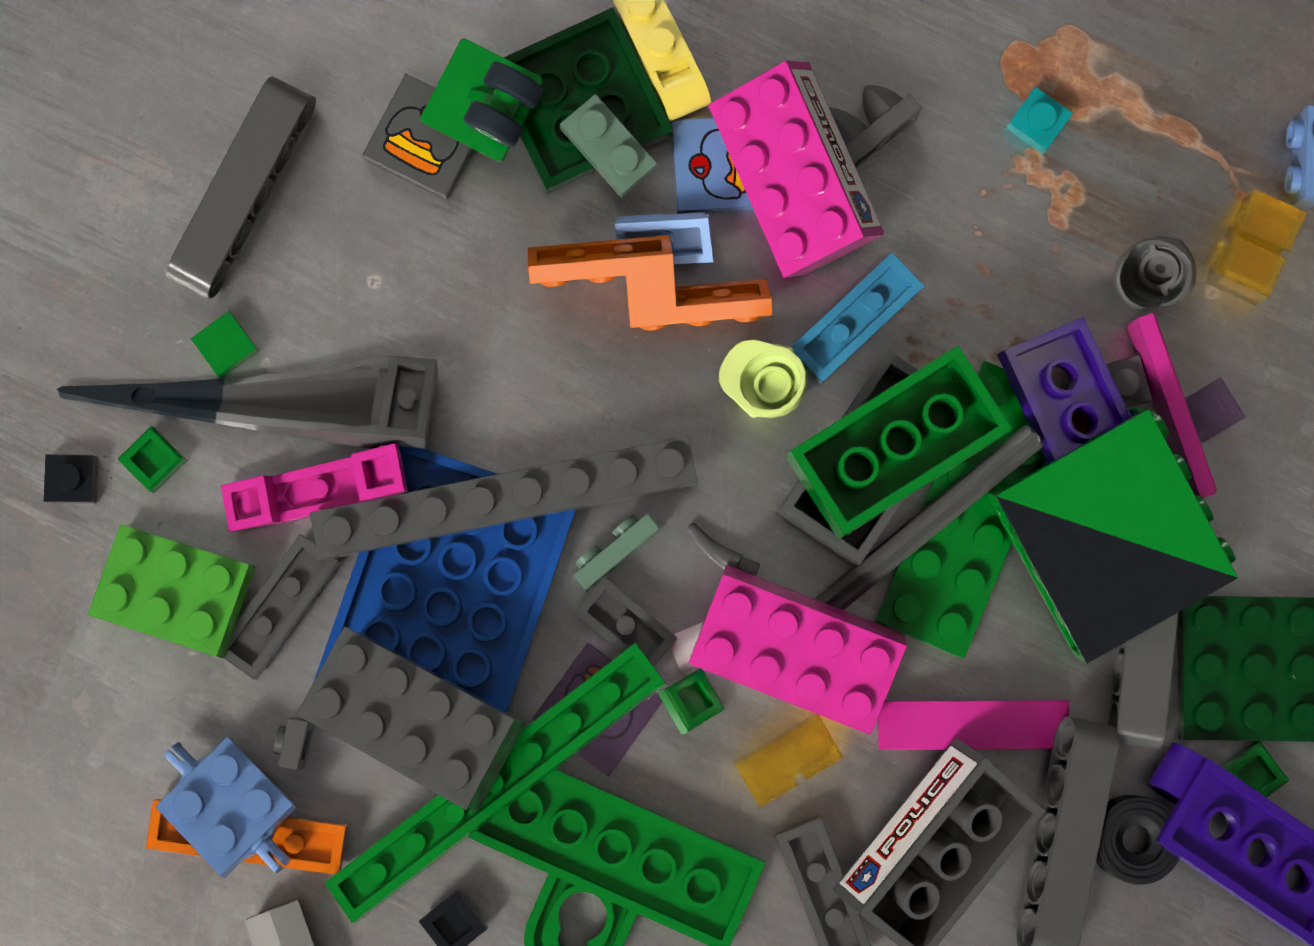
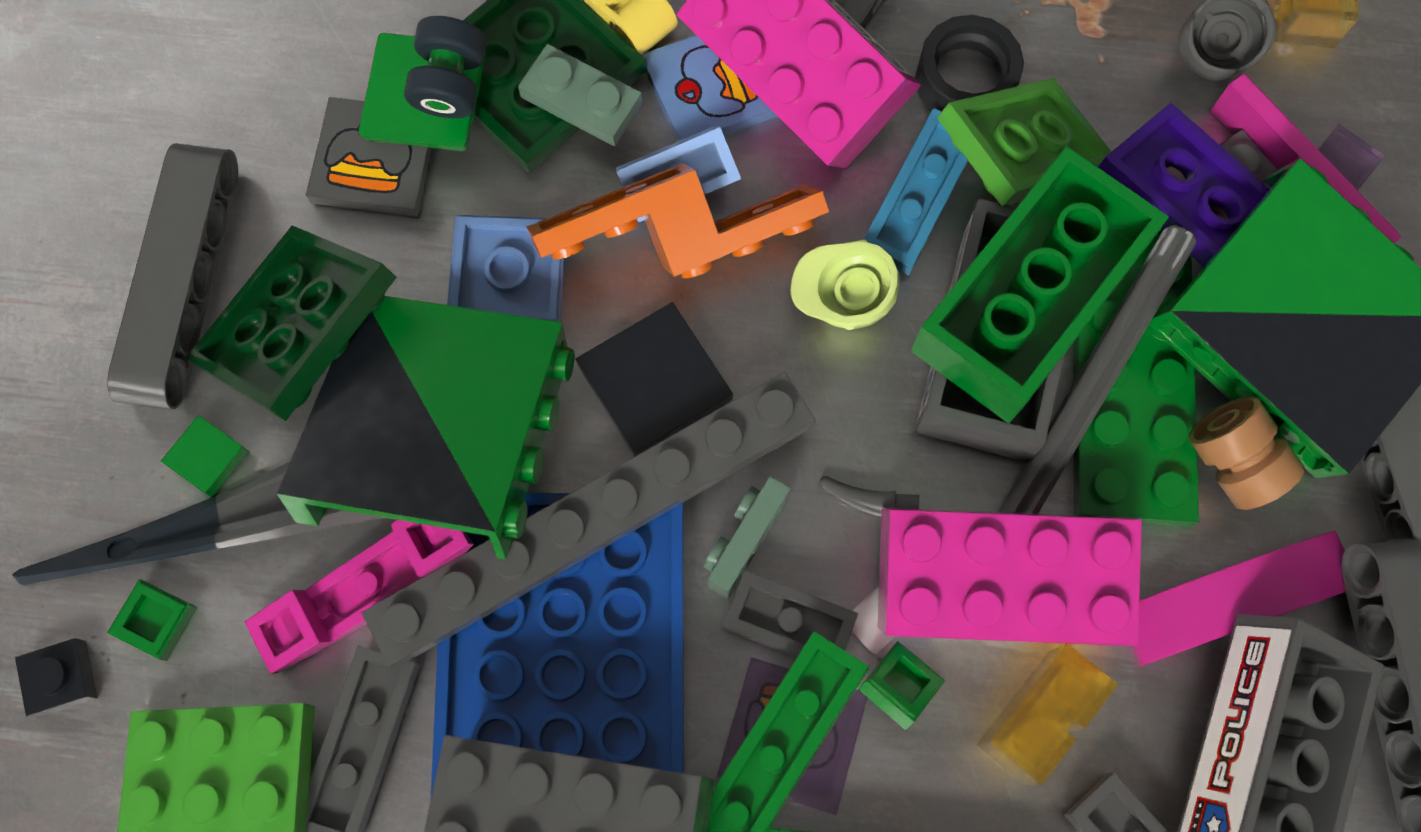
camera: 15 degrees left, 10 degrees down
none -> dark green plate [186,225,397,422]
none -> panel [277,296,575,559]
none -> medium blue tile [447,215,566,322]
none -> black tile [575,302,733,457]
none -> black tyre [915,14,1024,112]
none -> bright green plate [937,78,1112,207]
none -> medium nougat wheel [1188,396,1304,510]

